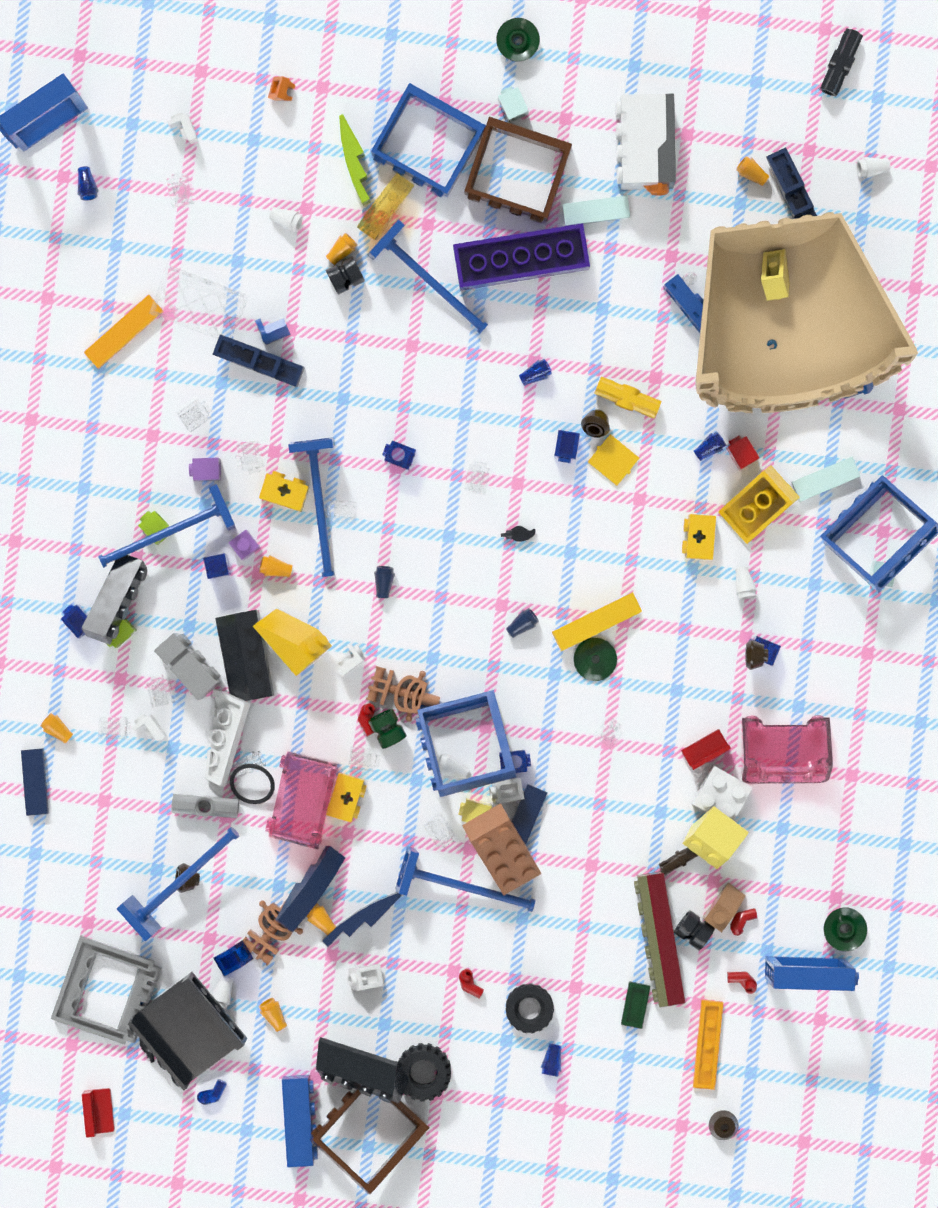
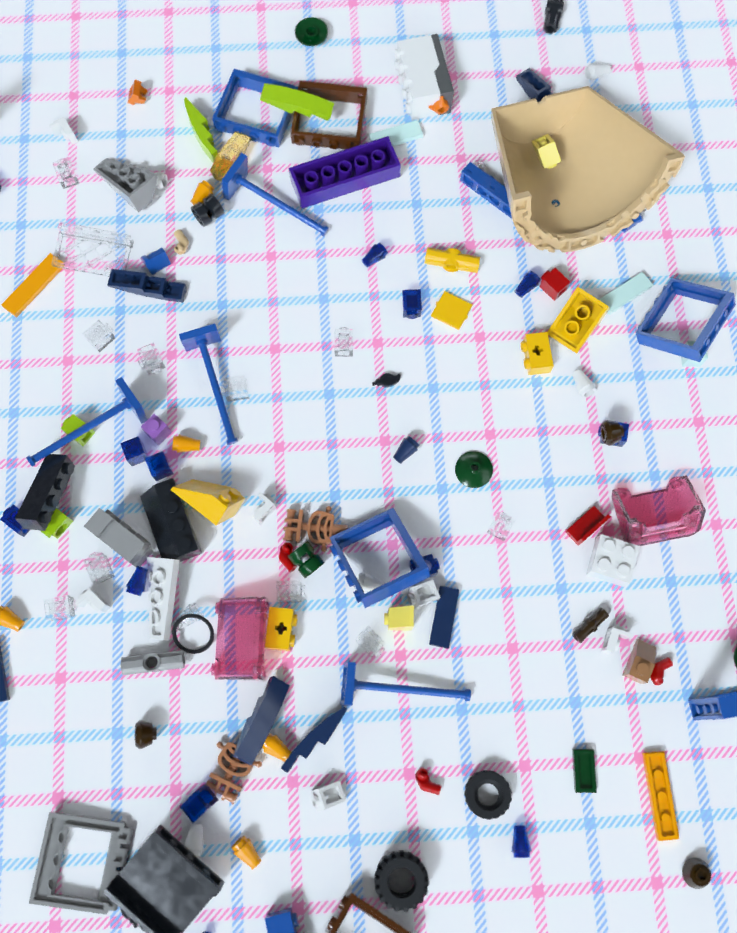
camera: 10 degrees left, 15 degrees down
blue tile [116,827,240,942] -> none
medium lavender brick [189,457,221,481] -> none
yellow brick [259,471,310,512] -> none
black slope [316,1037,410,1103] -> none
dark blue cone [374,566,396,598] -> none
clear blue brick [382,440,417,471] -> none
nougat brick [462,803,542,895] -> none
light aqua brick [498,86,529,123] -> none
yellow slope [552,592,642,651] -> none
dark brown cone [581,409,610,438] -> none
brick [633,871,685,1008] -> none
black wheel [674,910,715,951] -> none
light yellow slope [682,806,749,869] -> none
red arm [727,971,757,994] -> none
light orange cone [736,156,769,186] -> none
none -> light grey wedge [93,158,158,212]
none -> clear blue cone [126,566,149,597]
none -> clear blue brick [145,451,174,481]
none -> tan arm [174,229,189,255]
none -> lime slope [259,83,334,121]
none -> white bracket [601,625,631,654]

